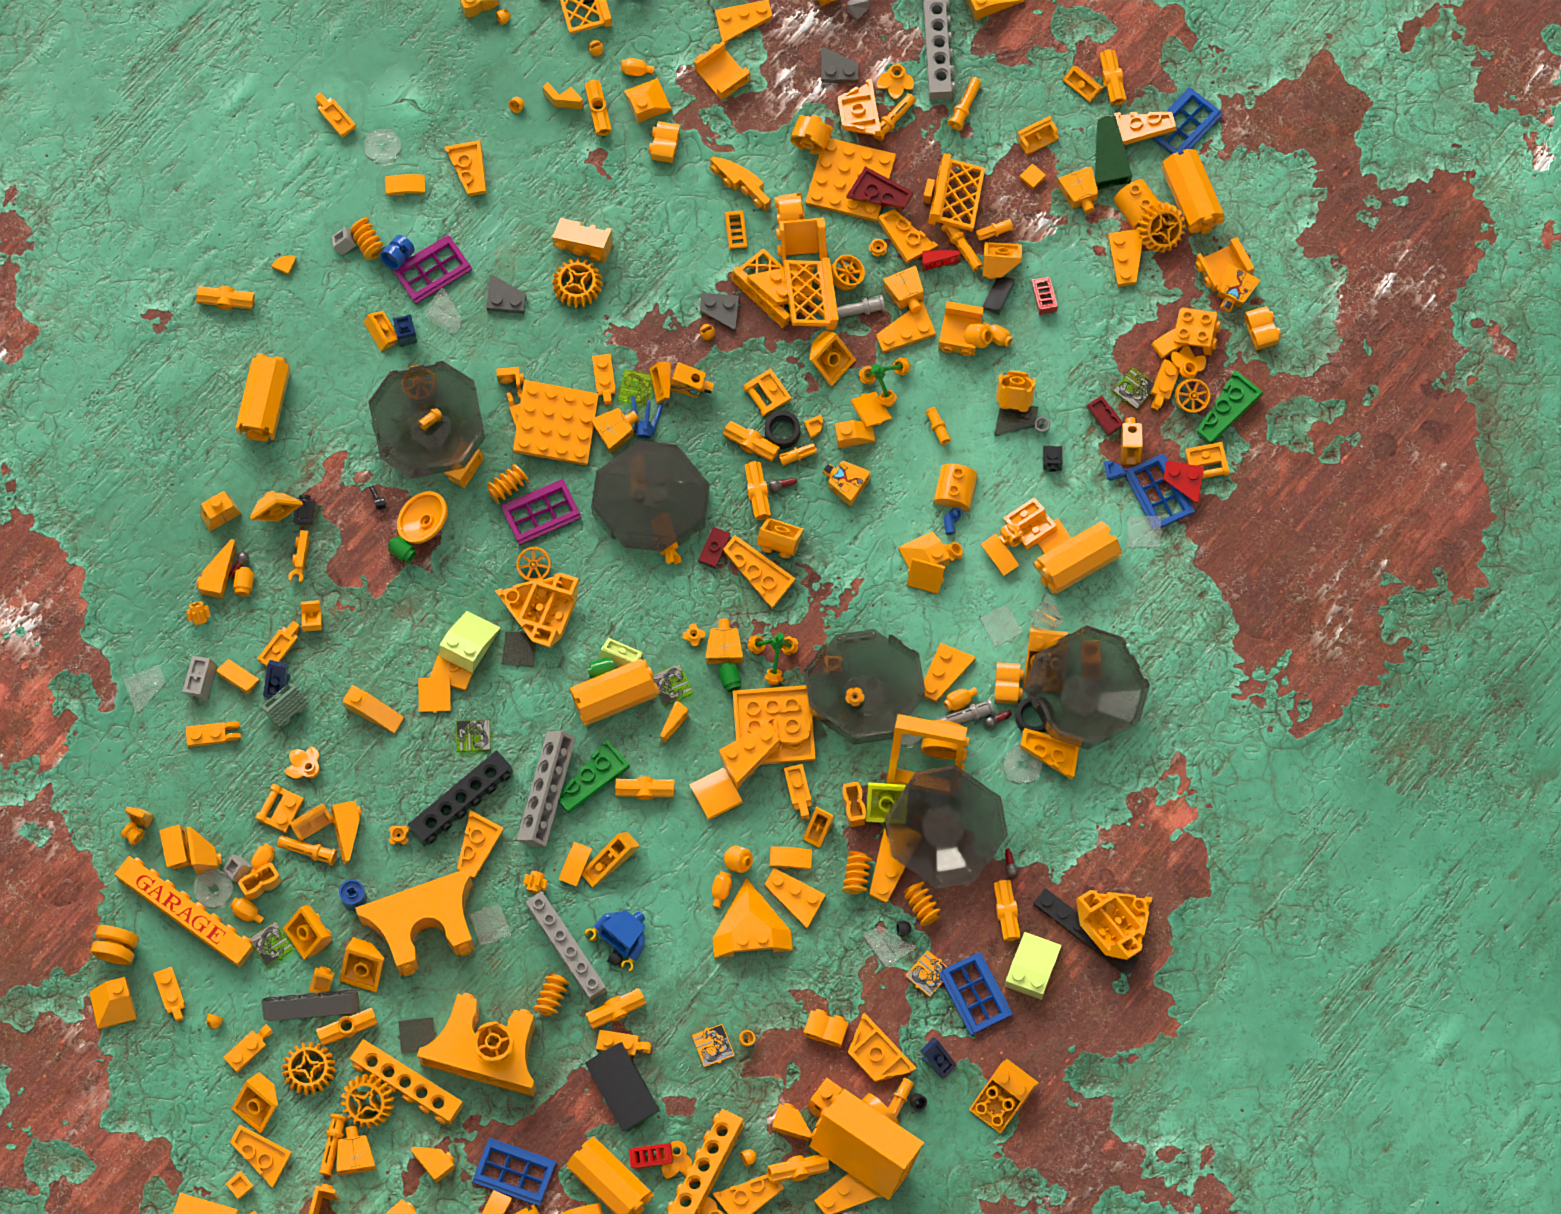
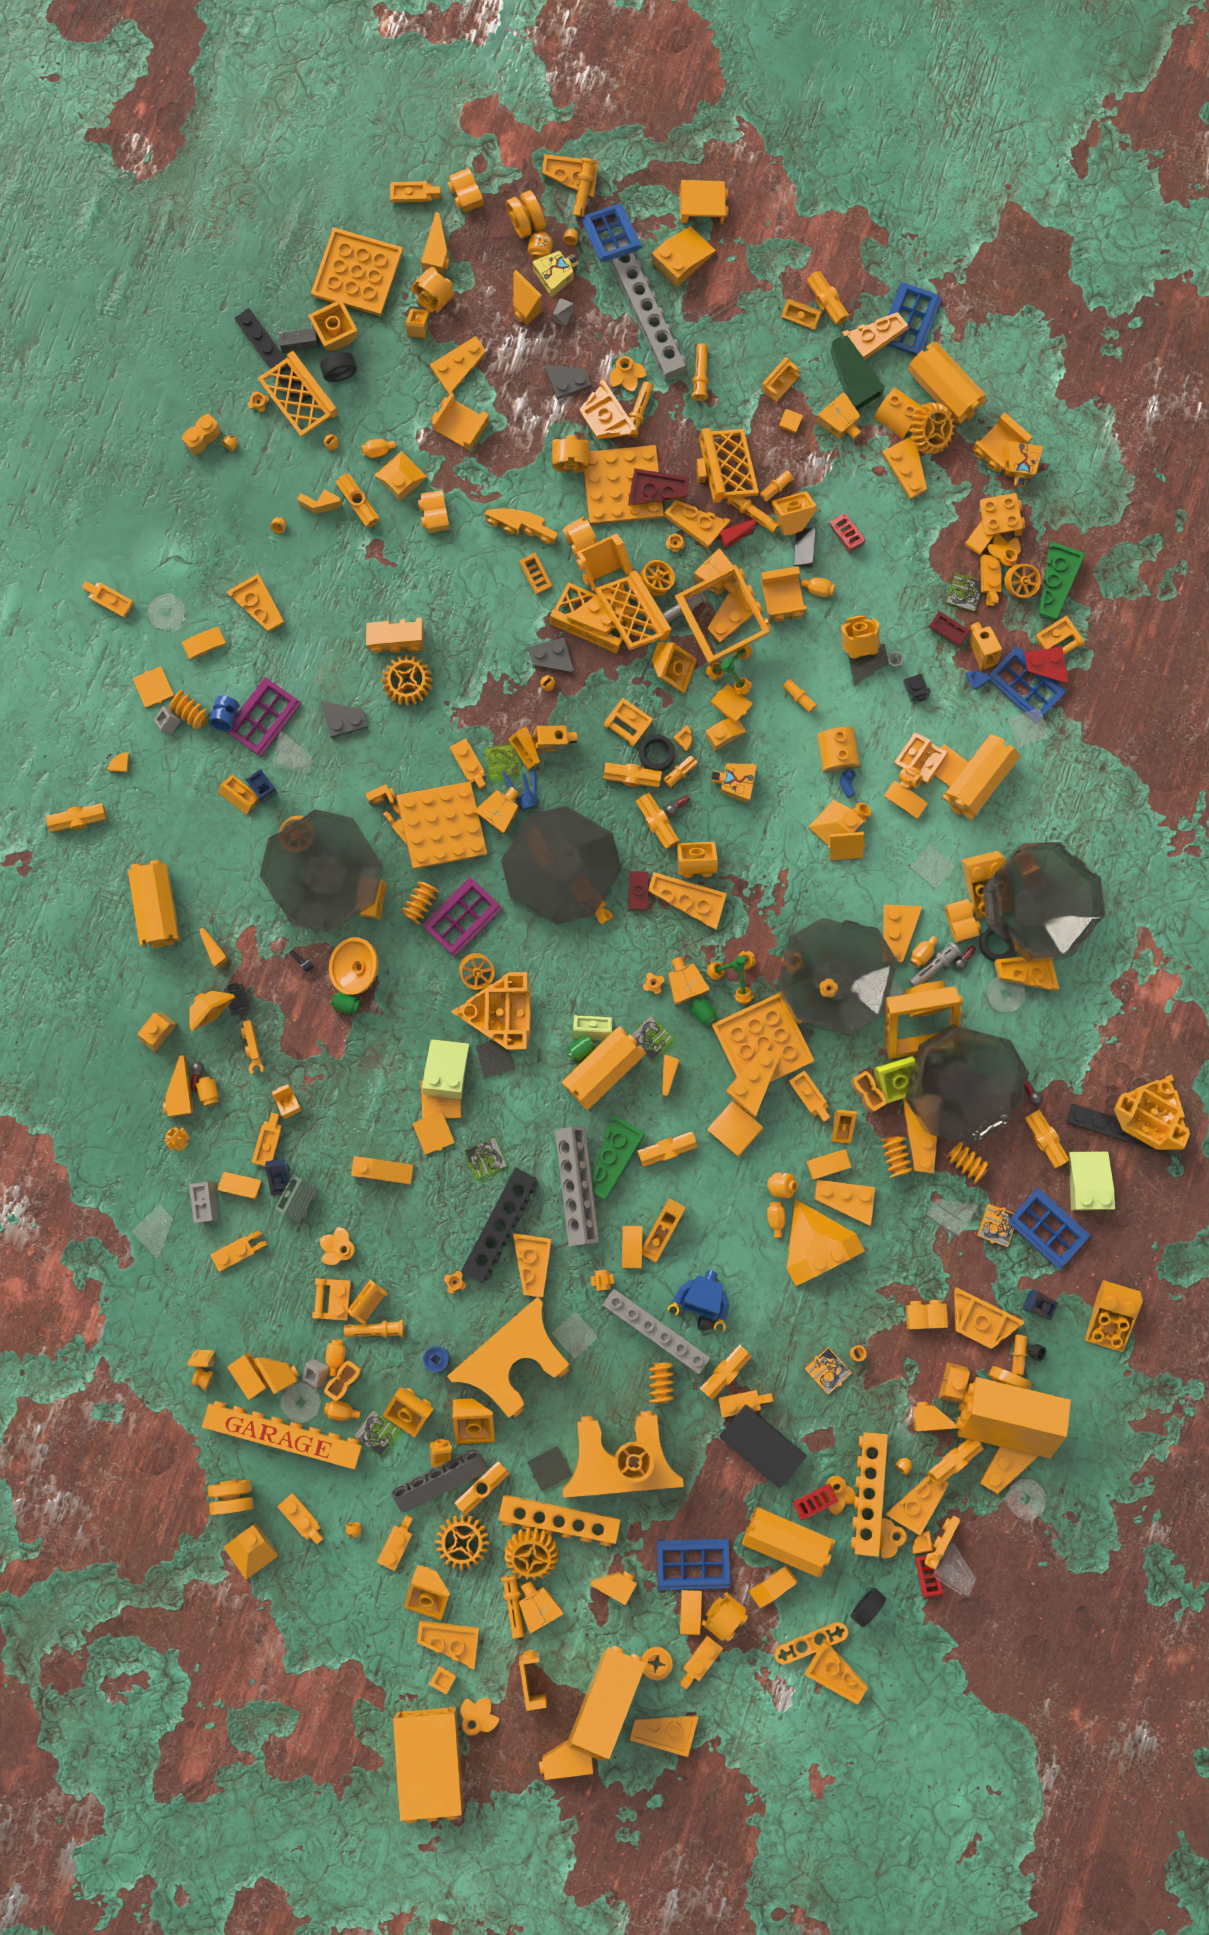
camera: 25 degrees left, 10 degrees up
light orange slope [330,801,362,865] -> none
light orange pin [418,408,443,431] -> none
light orange tile [773,707,812,746] -> none
black hinge [896,921,912,937] -> none
light orange head [964,324,993,348] -> none
clear brick [1028,593,1063,630] -> none
light orange brick [1244,306,1281,350] -> none
none -> light orange piece [133,666,174,708]
none -> light orange slope [199,928,228,969]
none -> light orange window [675,564,772,665]

